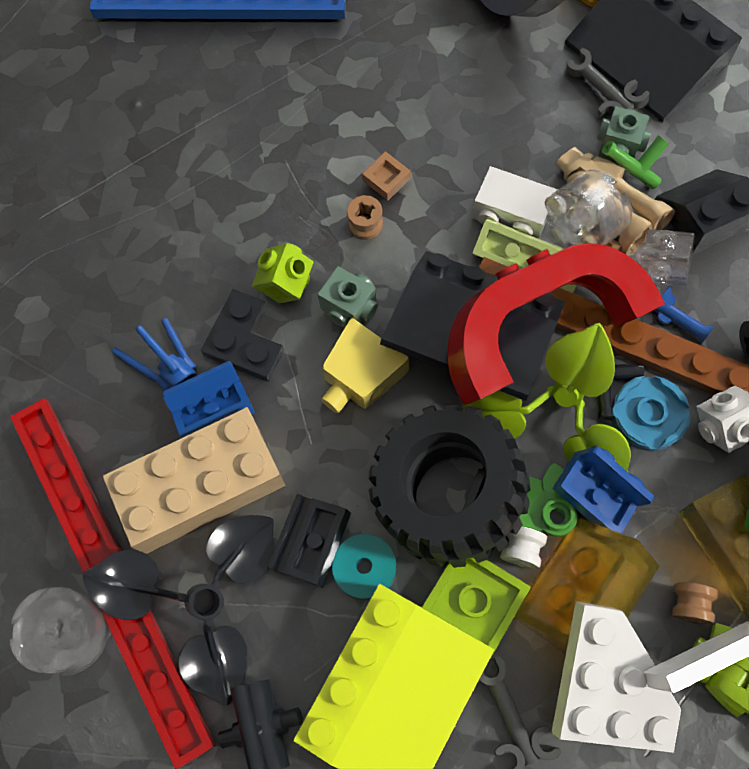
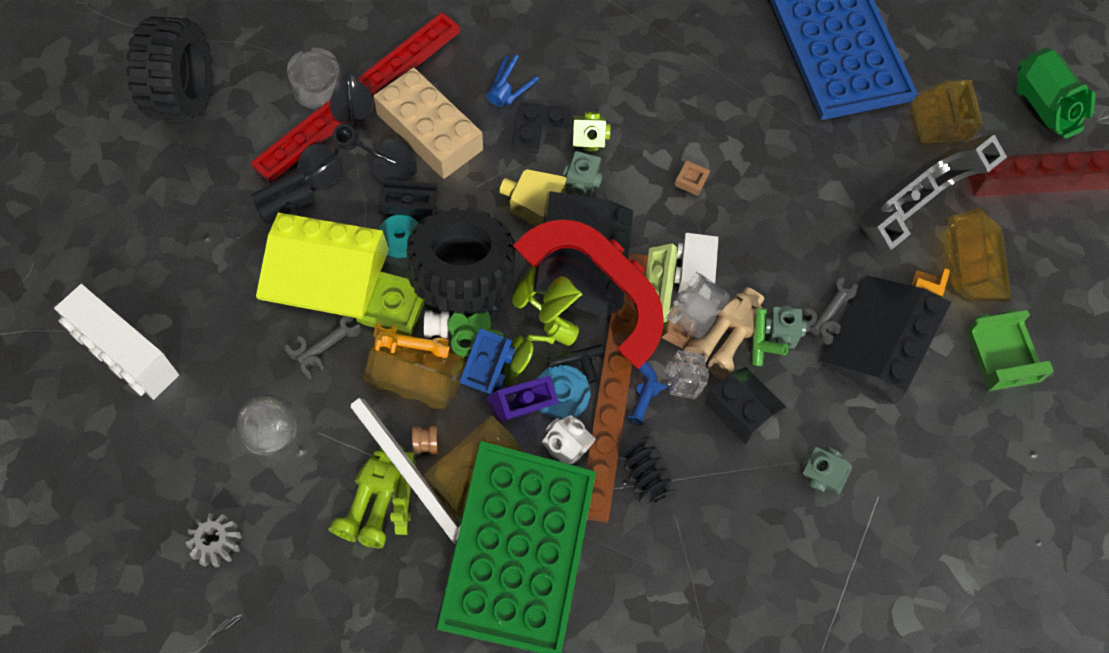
camera: 65 degrees right, 5 degrees down
blue bracket [162,361,255,438] -> none
medium nougat wheel [347,195,383,240] -> none
white plate [552,601,681,753] -> none
none -> light orange bar [373,323,450,358]
none -> dark purple slope [486,375,559,425]

